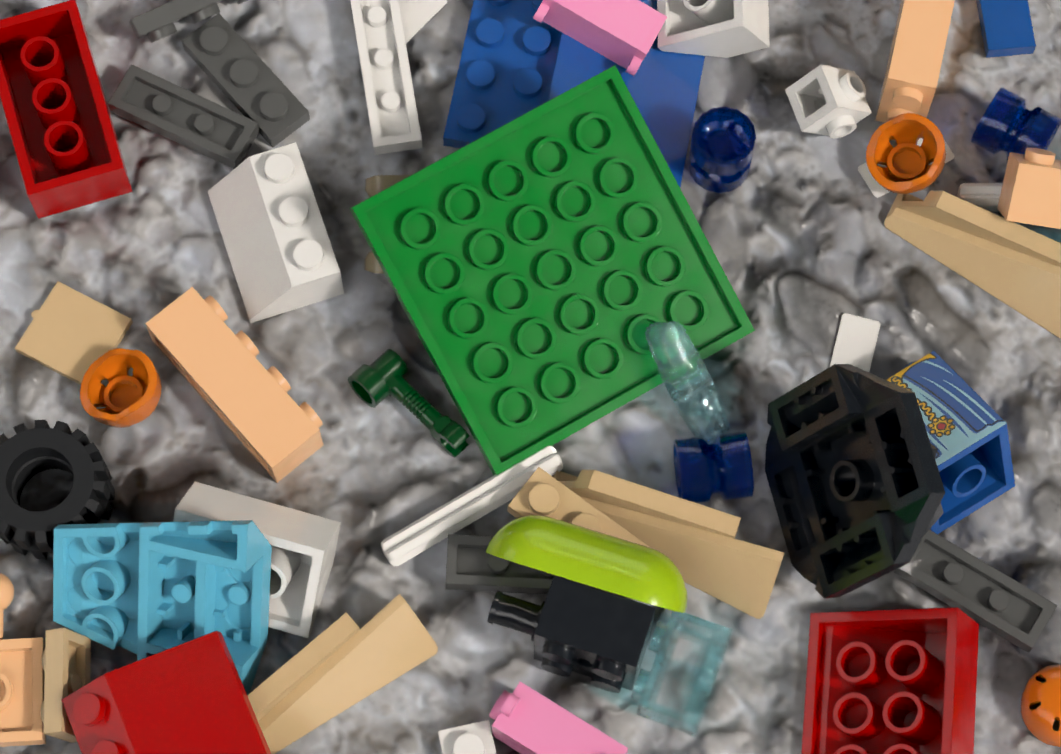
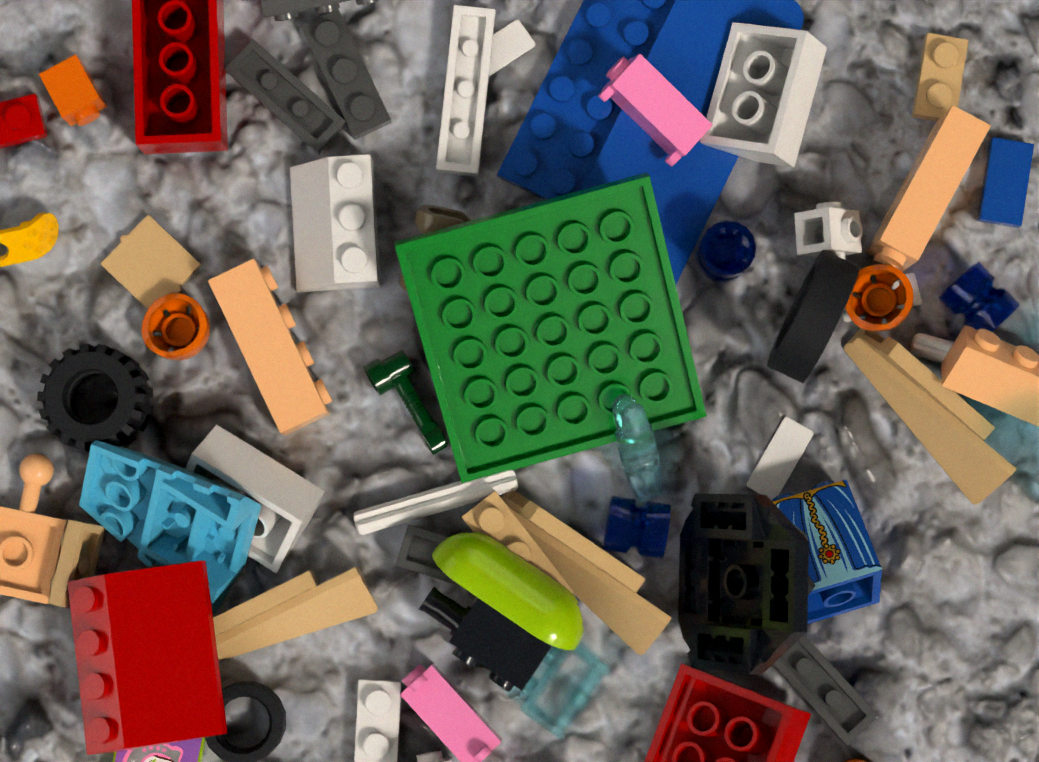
camera: 15 degrees right, 15 degrees up
none -> black tyre [767,250,859,383]

